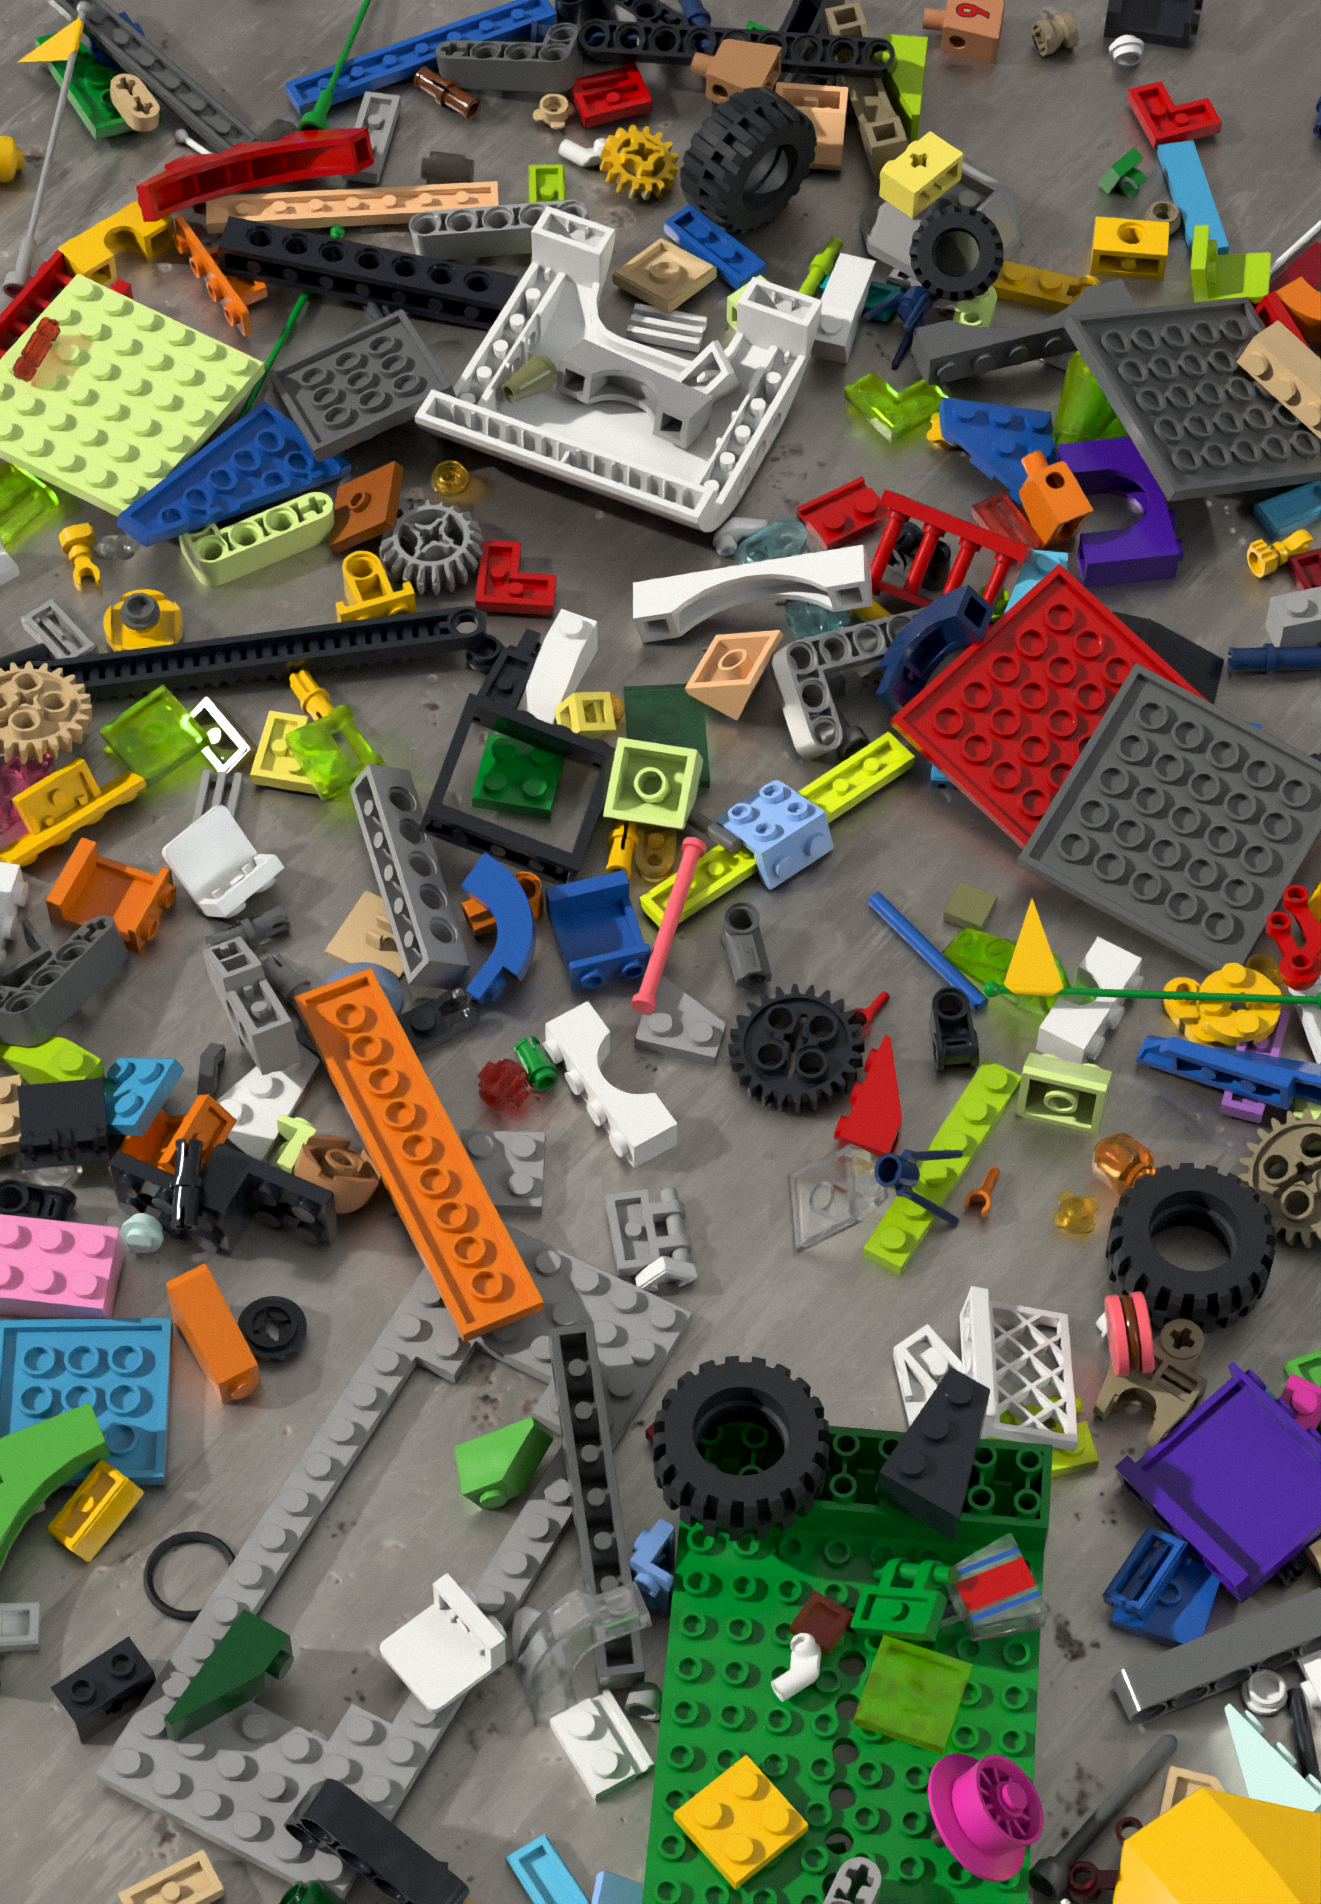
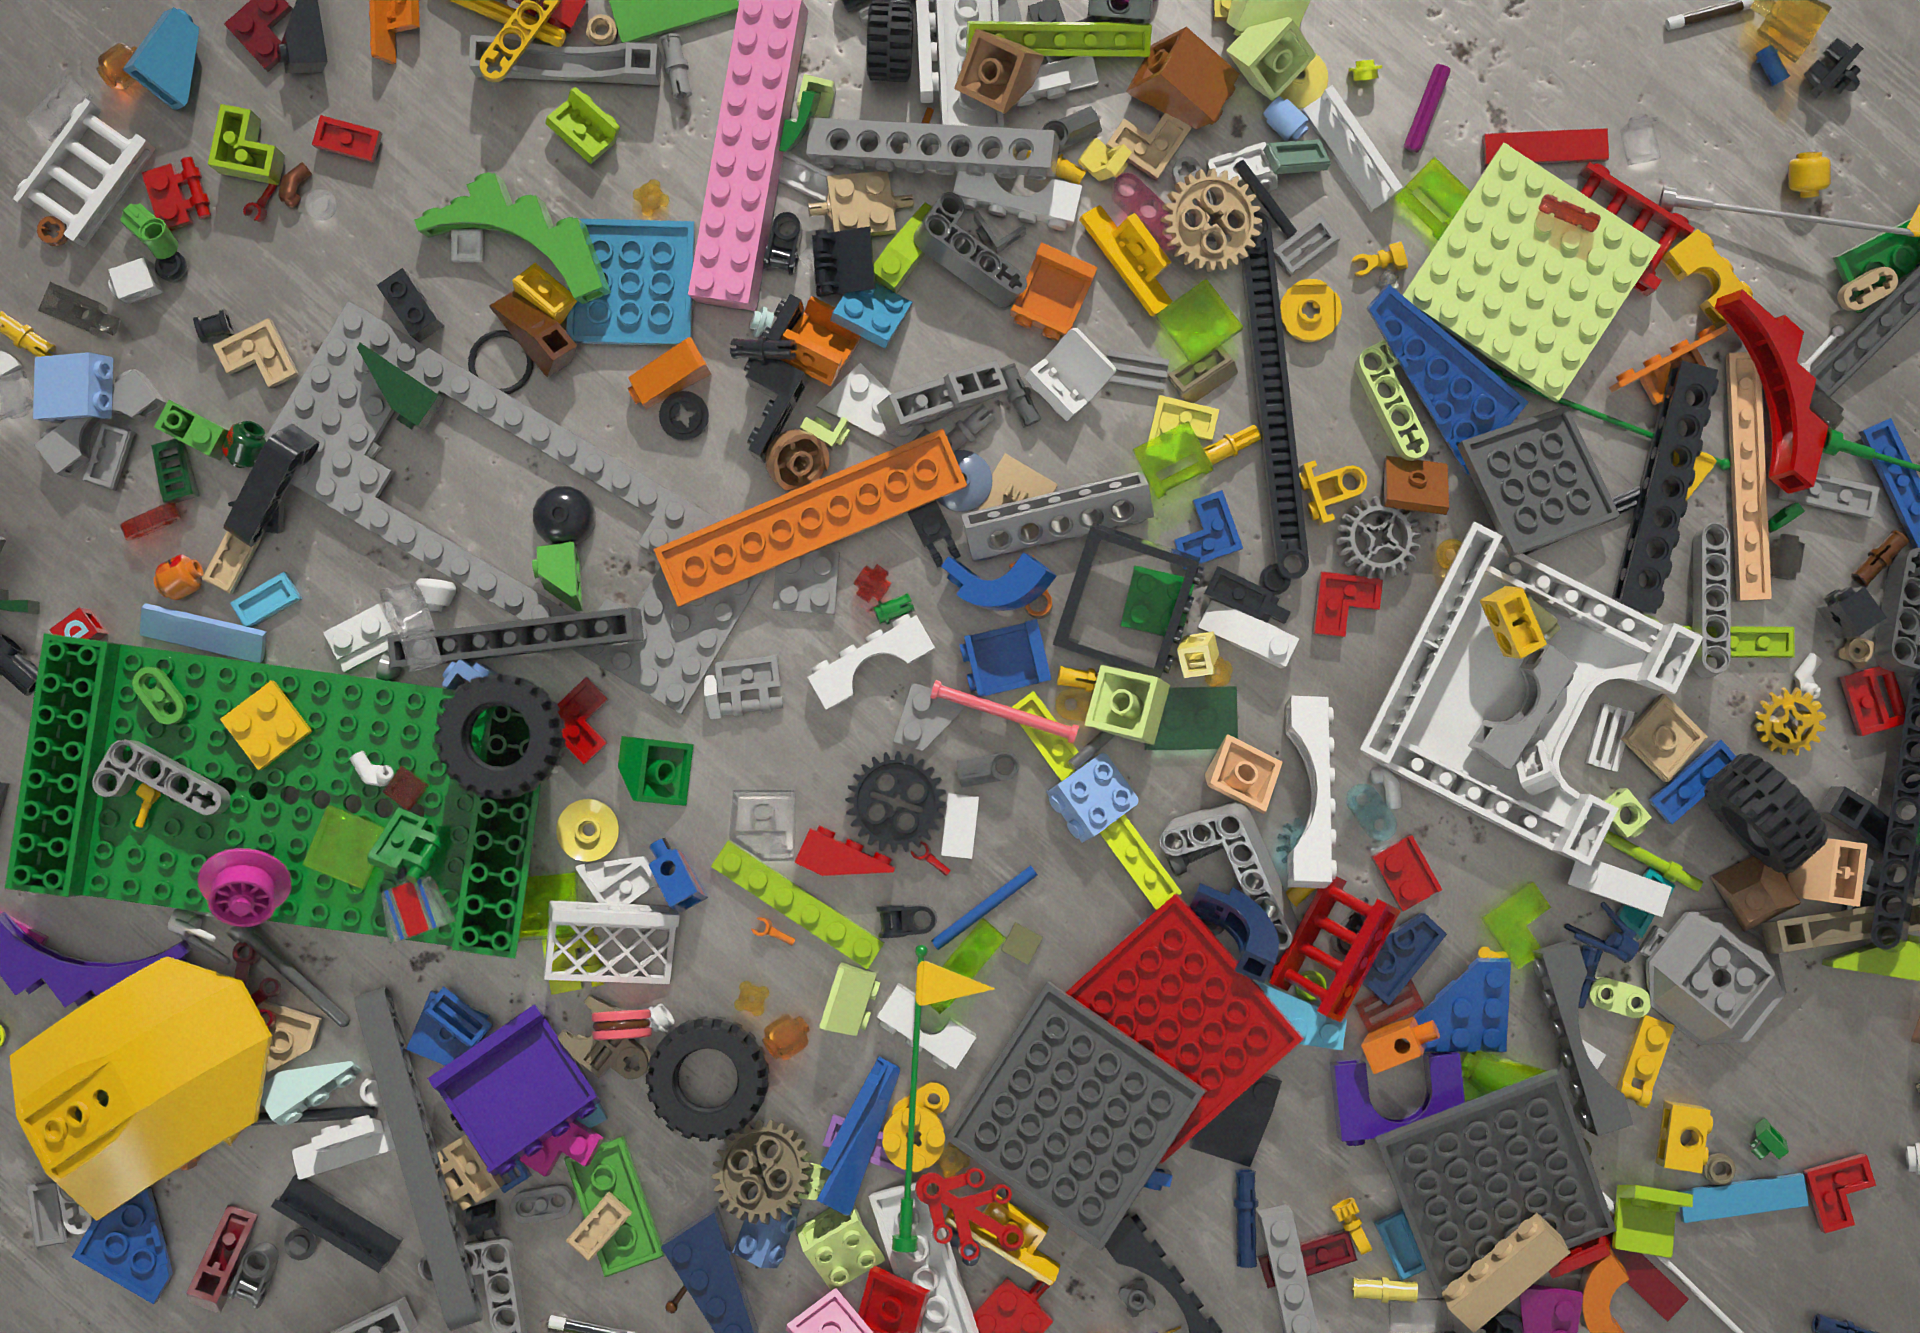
camera: 90 degrees right, 30 degrees up
dark grey plate [120,593,160,631] -> none
dark grey tile [197,1043,226,1096] -> none
white bracket [380,1573,507,1713] -> none
medium nougat torso [691,39,782,104] -> none
dark blue plant [874,1149,963,1225] -> none
black wedge [876,1367,990,1542] -> none
light yellow brick [879,131,964,219] -> none
black tyre [909,205,1004,302] -> none
none -> reddish brown slope [489,291,577,377]
none -> black cylinder [533,486,596,546]
none -> light yellow dish [556,799,619,862]
none -> green slope [618,736,694,806]
none -> blue torso [649,838,708,913]
none -> white tile [941,793,979,859]
none -> blue plate [1173,490,1243,570]
none -> dark blue wing [1362,913,1447,1006]
none -> yellow brick [1479,586,1547,659]
none -> medium nougat slope [1711,856,1801,932]
none -> green tile [1768,503,1805,533]
none -> black brick [1817,586,1887,639]

